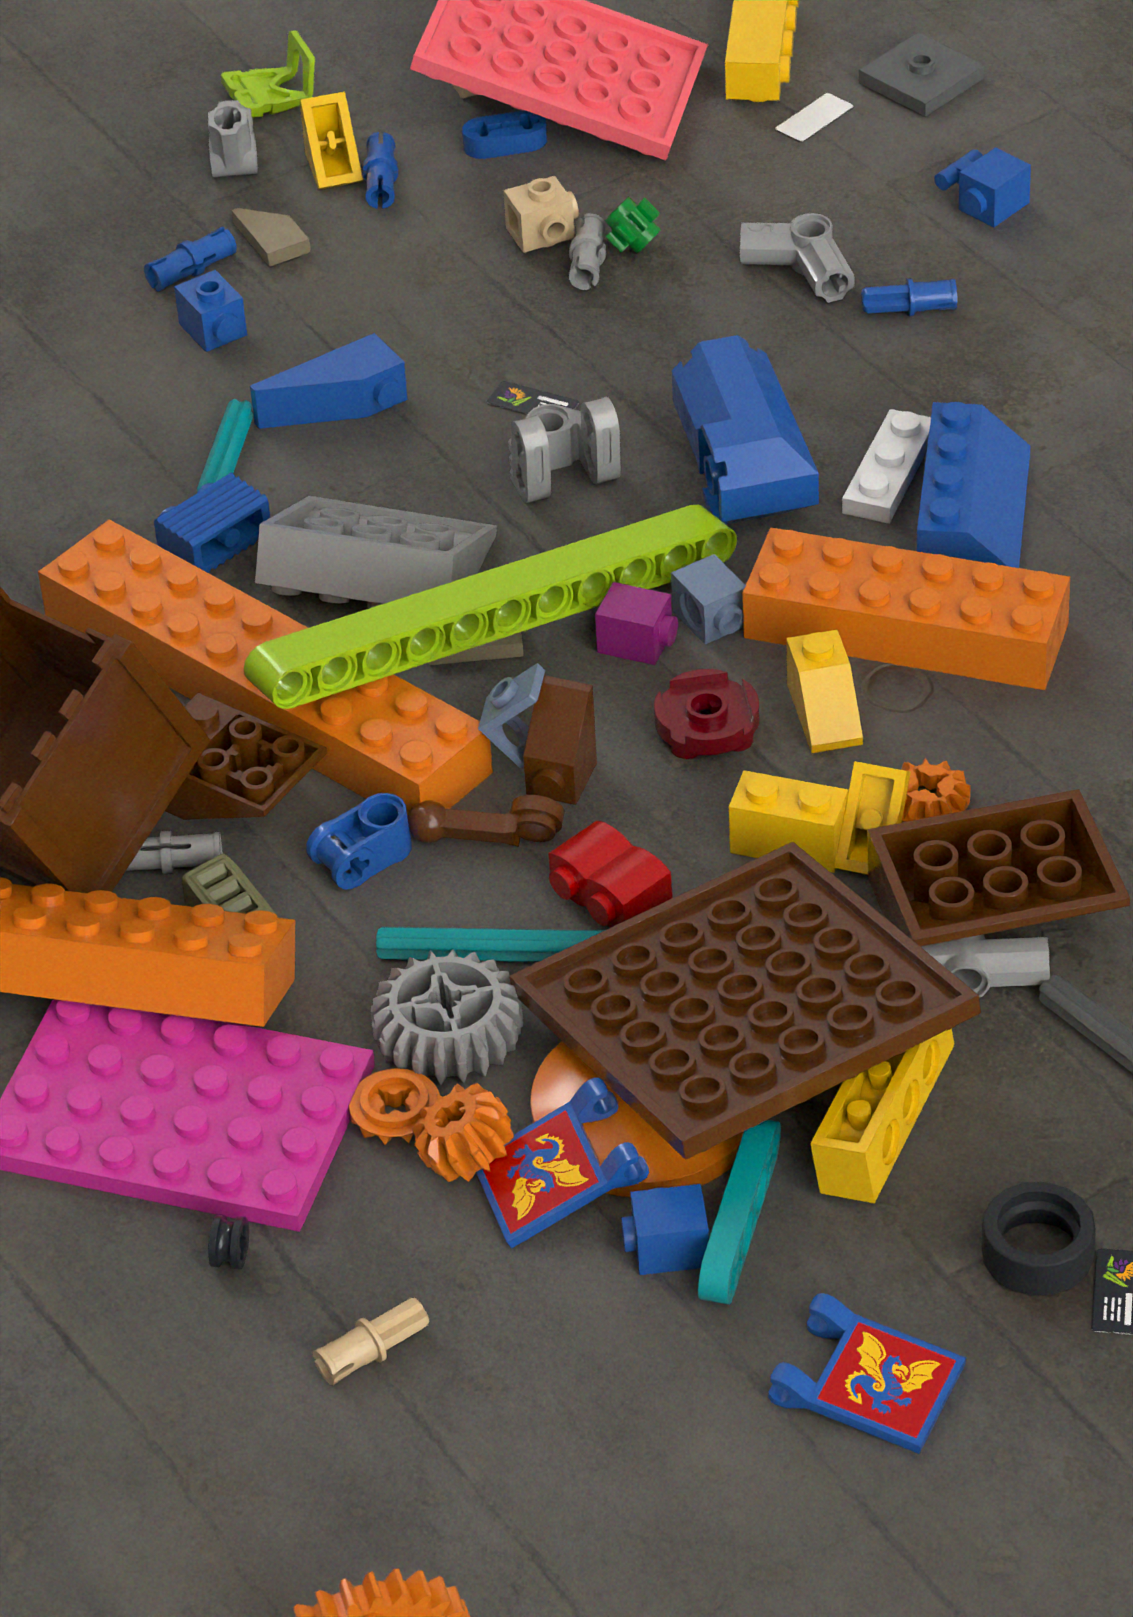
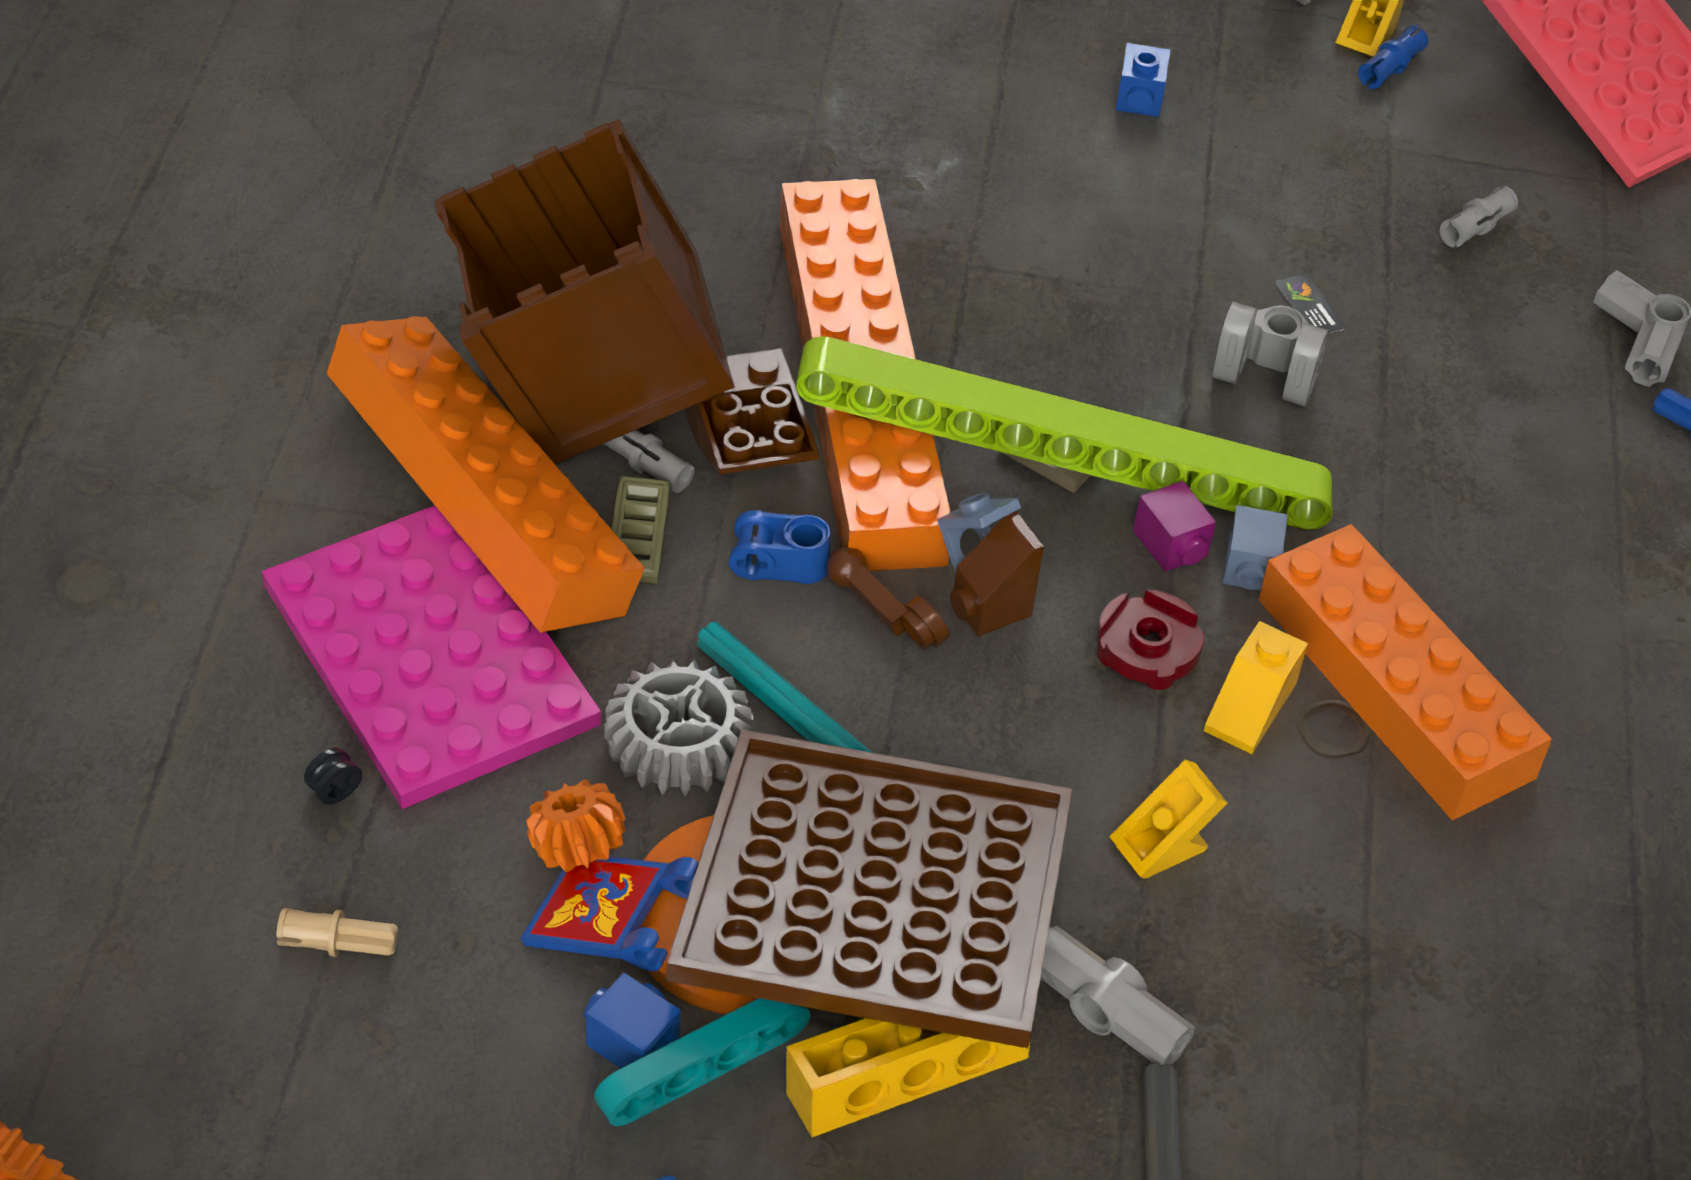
camera: 35 degrees right, 5 degrees up
blue pin [144,226,237,292] -> none
blue brick [154,472,270,573] -> none
teal axle [197,399,254,491] -> none
dark tan tile [232,208,311,267] -> none
blue slope [250,333,408,429] -> none
light grey slope [255,496,497,608] -> none
orange gear [349,1068,440,1145] -> none
blue beam [462,110,547,159] -> none
tan brick [503,176,579,253] -> none
red brick [548,821,673,928] -> none
green gear [604,196,661,254] -> none
blue brick [672,335,819,524] -> none
yellow slope [729,770,849,873] -> none
white plate [842,409,931,524] -> none
reddish brown slope [868,789,1130,947] -> none
orange gear [901,758,971,822] -> none
blue slope [917,402,1031,568] -> none

